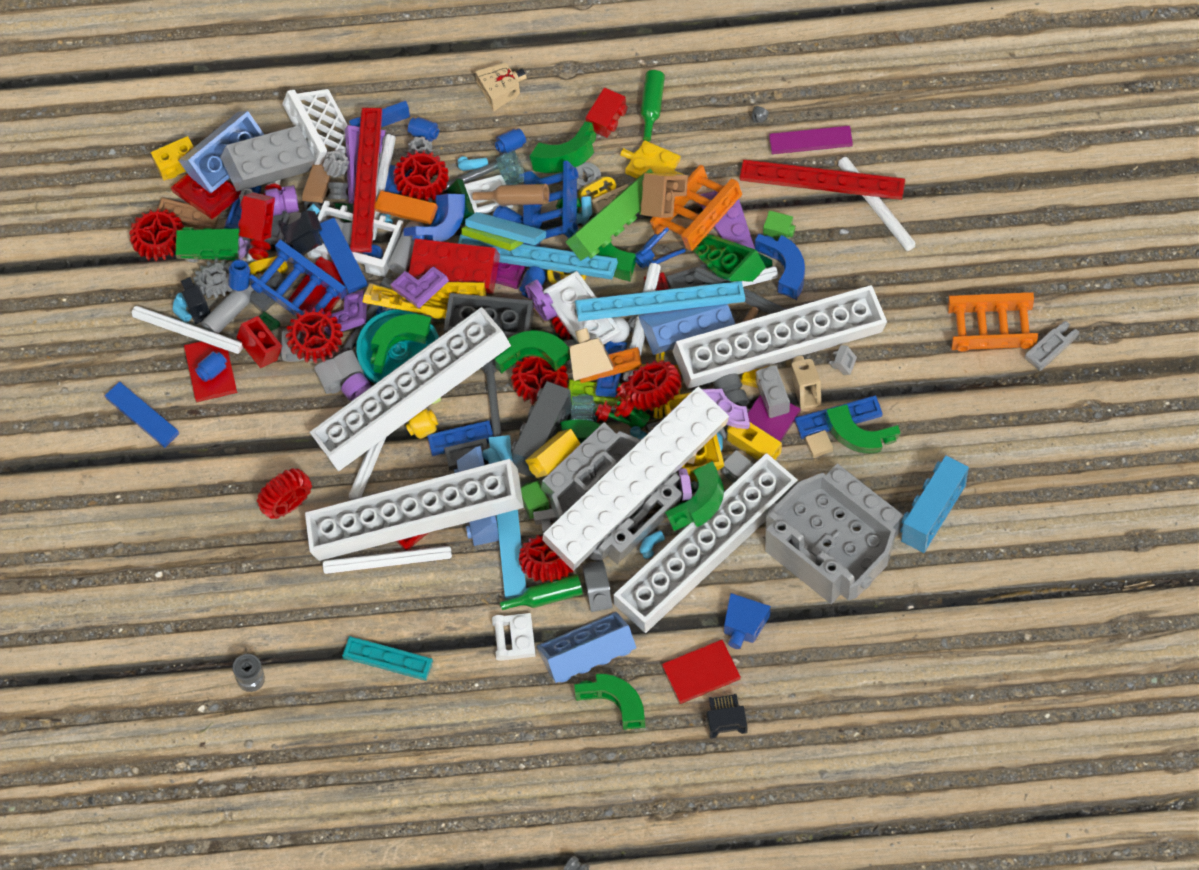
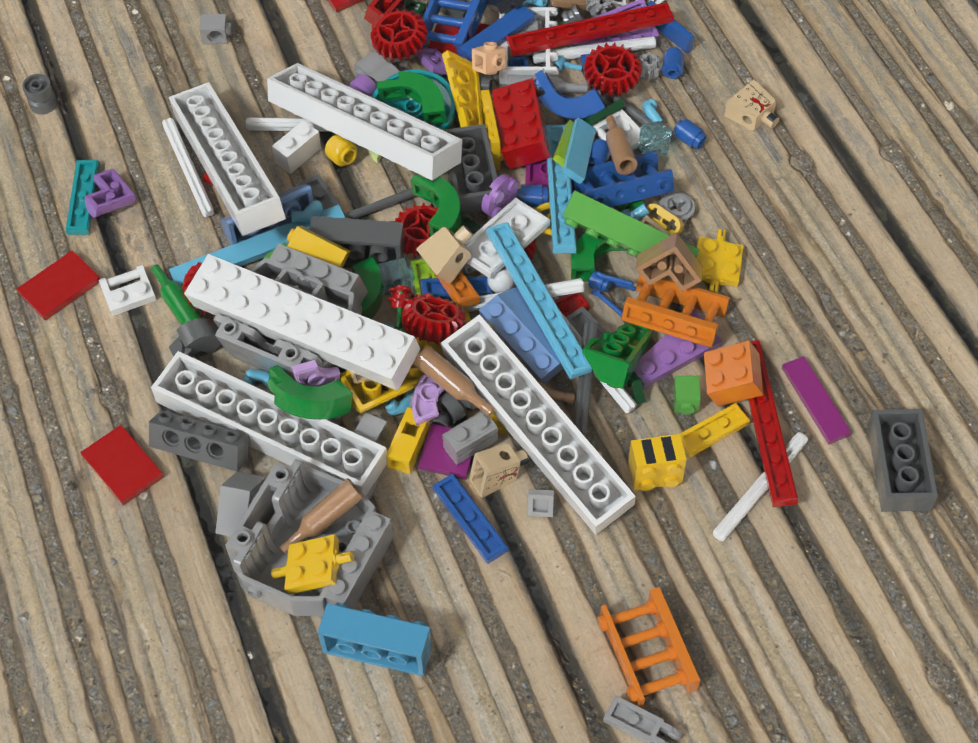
camera: 70 degrees right, 5 degrees down
red gear [256,468,312,519] -> none
orange tile [375,191,438,225] -> none
medium lavender plate [390,267,449,308] -> none
blue tile [427,421,493,456] -> none
green arch [530,121,596,173] -> none
medium blue slope [537,612,637,683] -> none
green arch [574,674,645,730] -> none
red brick [585,87,628,138] -> none
green piece [640,70,665,141] -> none
black piece [706,694,748,739] -> none
blue torso [724,593,771,649] -> none
dark grey hinge [751,106,769,123] -> none
blue arch [755,234,805,300] -> none
tan tile [805,430,833,458] -> none
green arch [825,404,901,454] -> none
none -> red tile [16,250,100,320]
none -> medium lavender brick [85,168,136,218]
none -> dark grey brick [149,410,249,472]
none -> light grey brick [199,14,232,44]
none -> light grey brick [215,472,265,536]
none -> yellow plate [271,534,355,594]
none -> white brick [272,121,321,174]
none -> medium nougat piece [280,478,364,554]
none -> medium nougat piece [413,346,495,416]
none -> light nougat brick [472,42,506,75]
none -> yellow brick [628,434,687,491]
none -> yellow tile [680,403,750,458]
none -> orange brick [704,340,763,407]
none -> dark grey brick [867,409,938,512]

